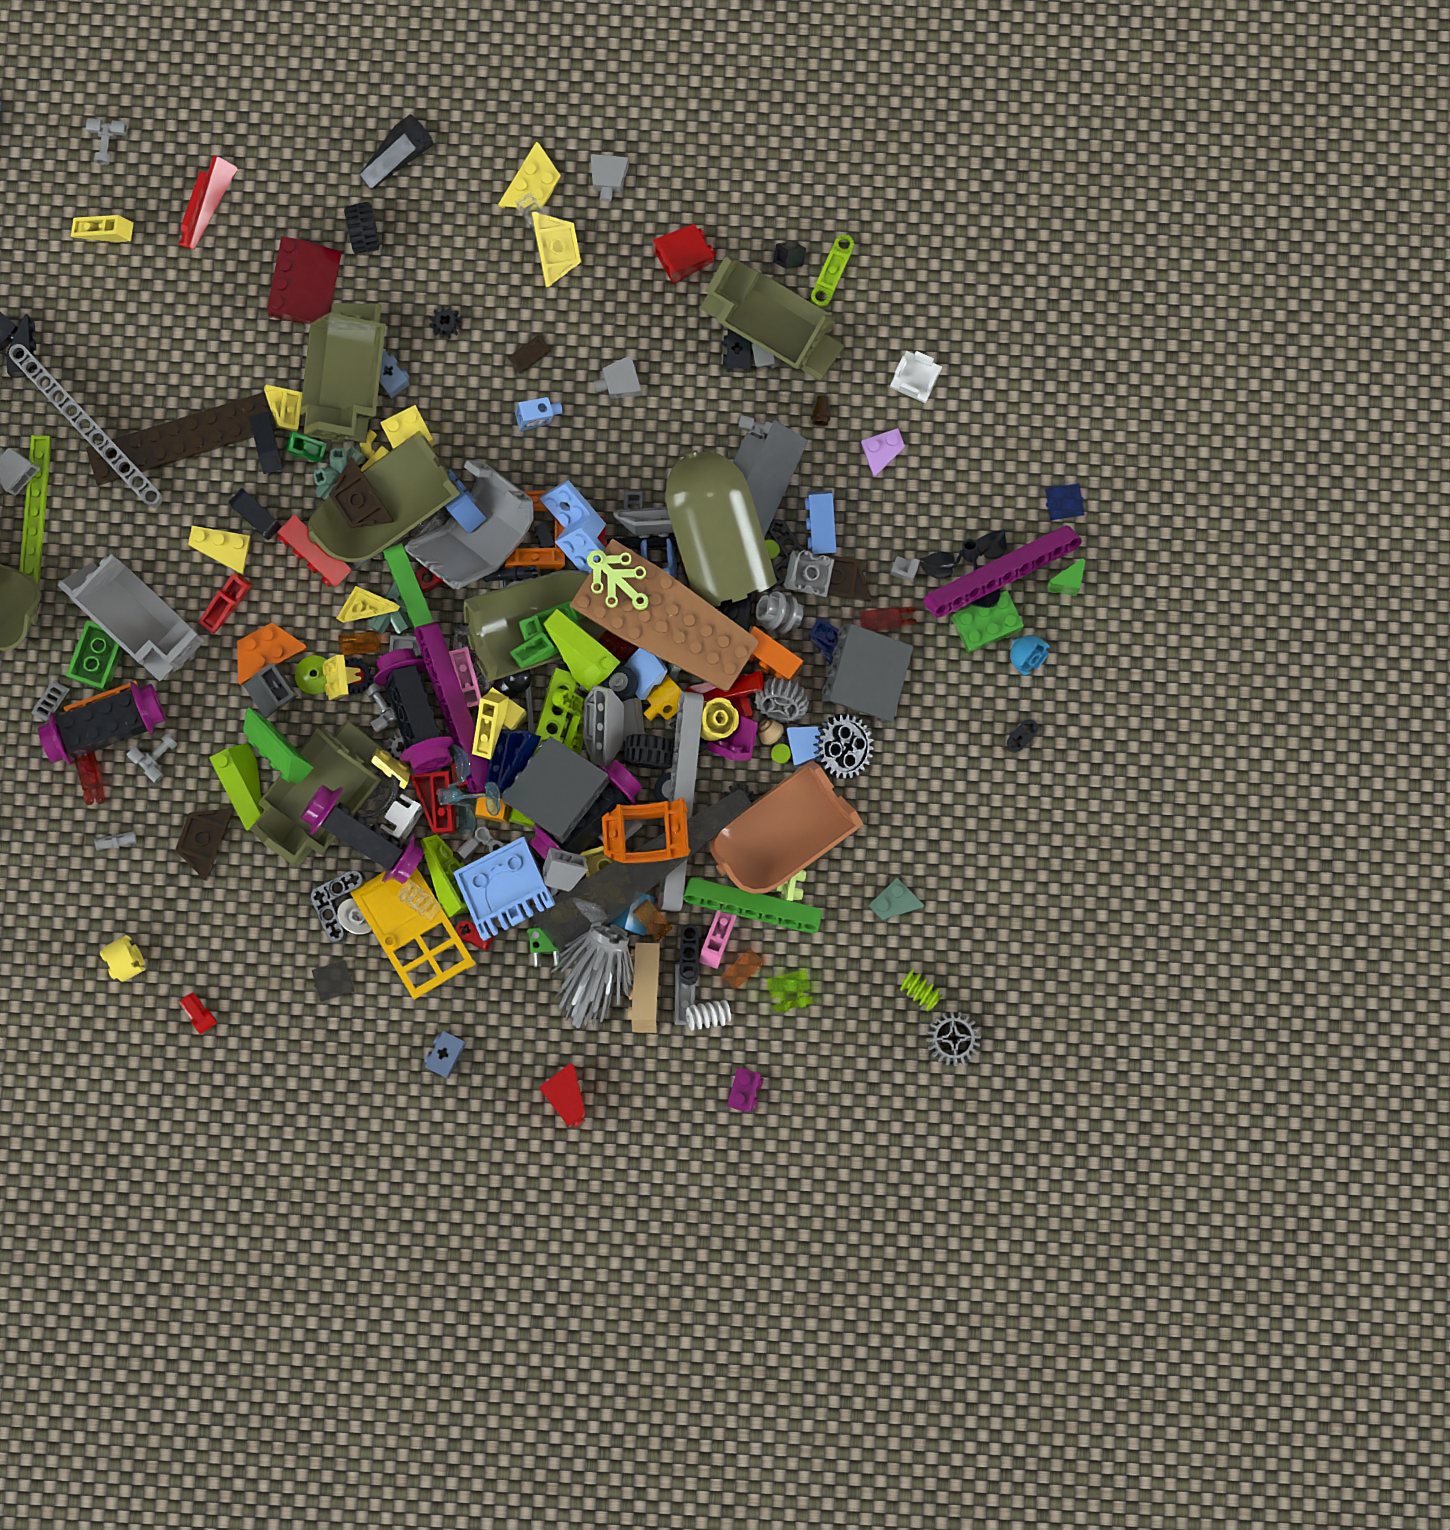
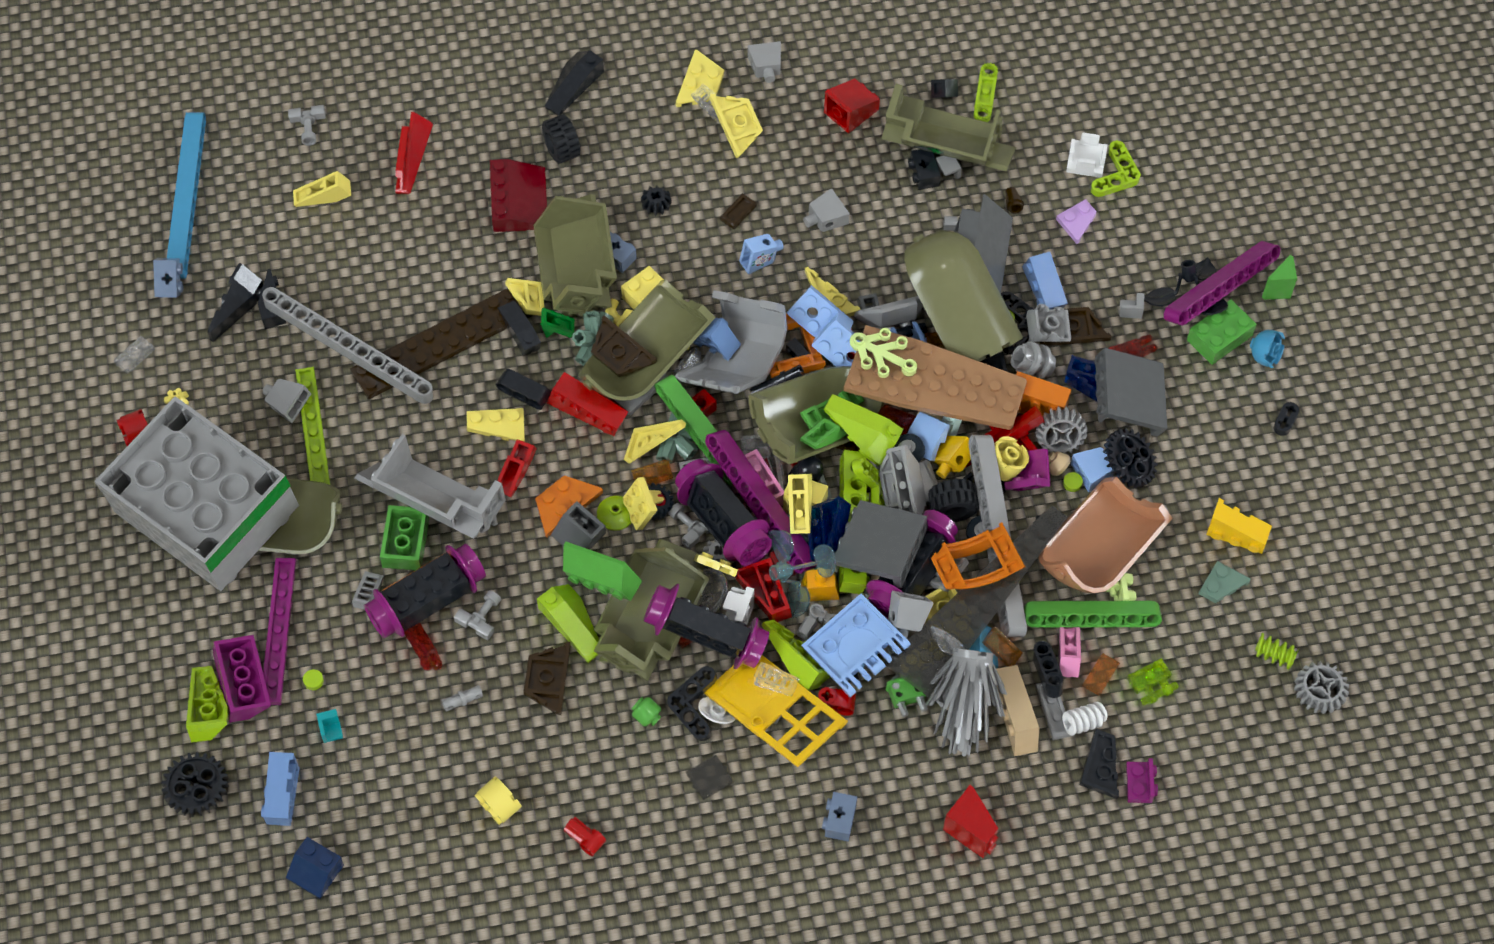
camera: 20 degrees left, 20 degrees down
clear blue piece [1045,483,1085,521] -> none
none -> bright green head [631,697,661,727]
none -> light yellow wing [805,267,861,317]
none -> black wing [1079,729,1119,799]
none -> lime beam [1091,140,1141,197]
none -> yellow wedge [1206,498,1272,554]

